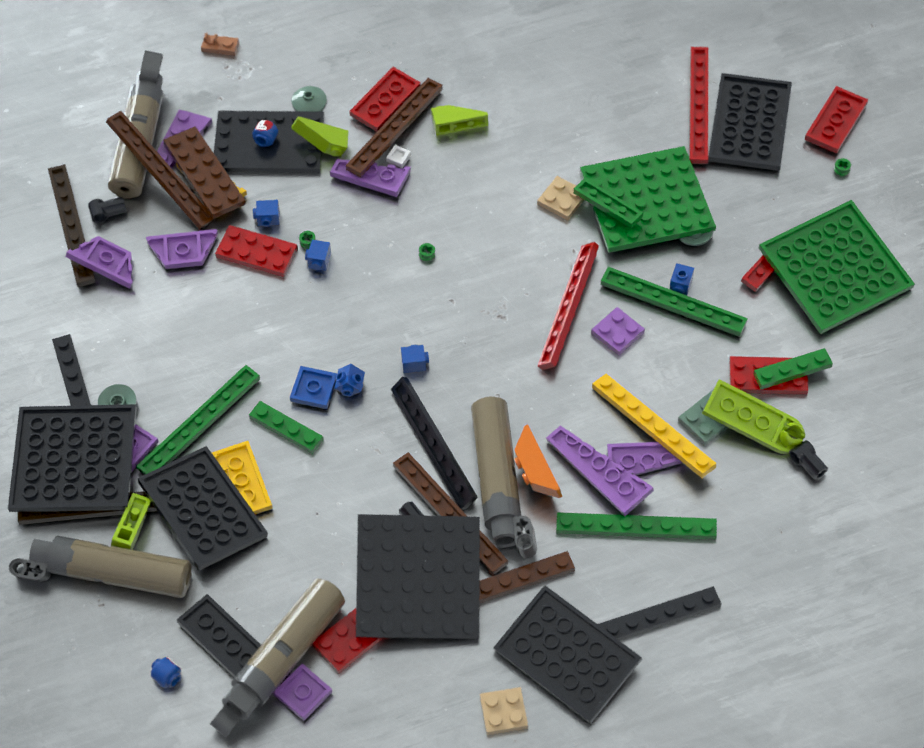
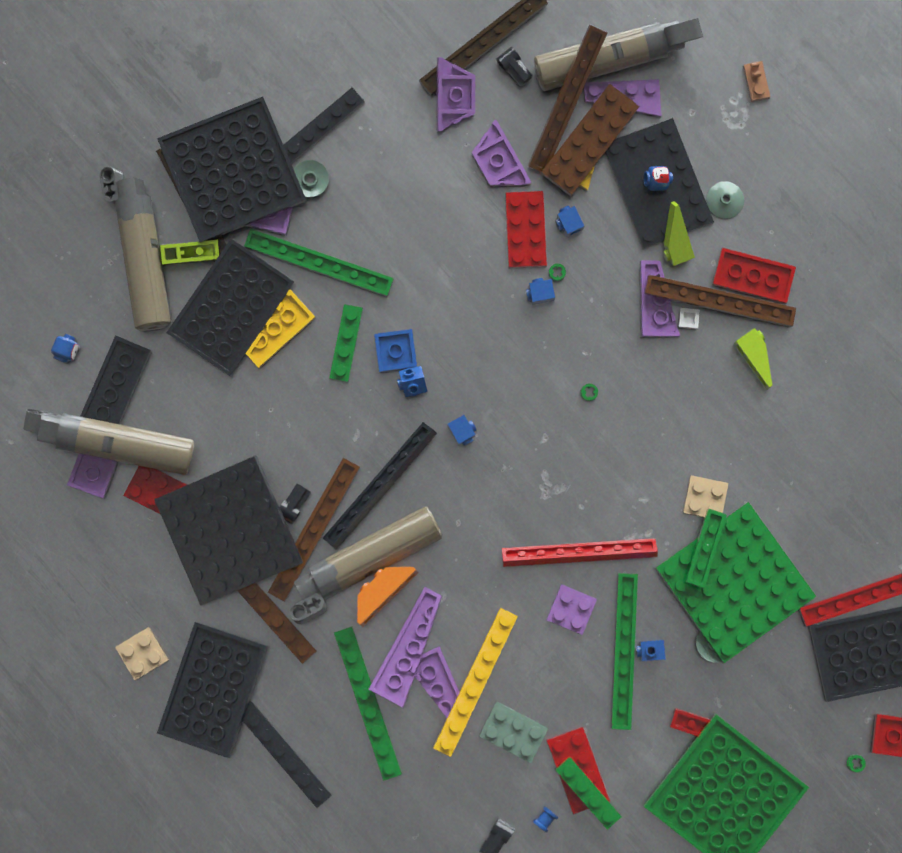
camera: 65 degrees right, 25 degrees up
lime plate [702,379,806,454] -> none
none -> blue bush [533,807,559,833]

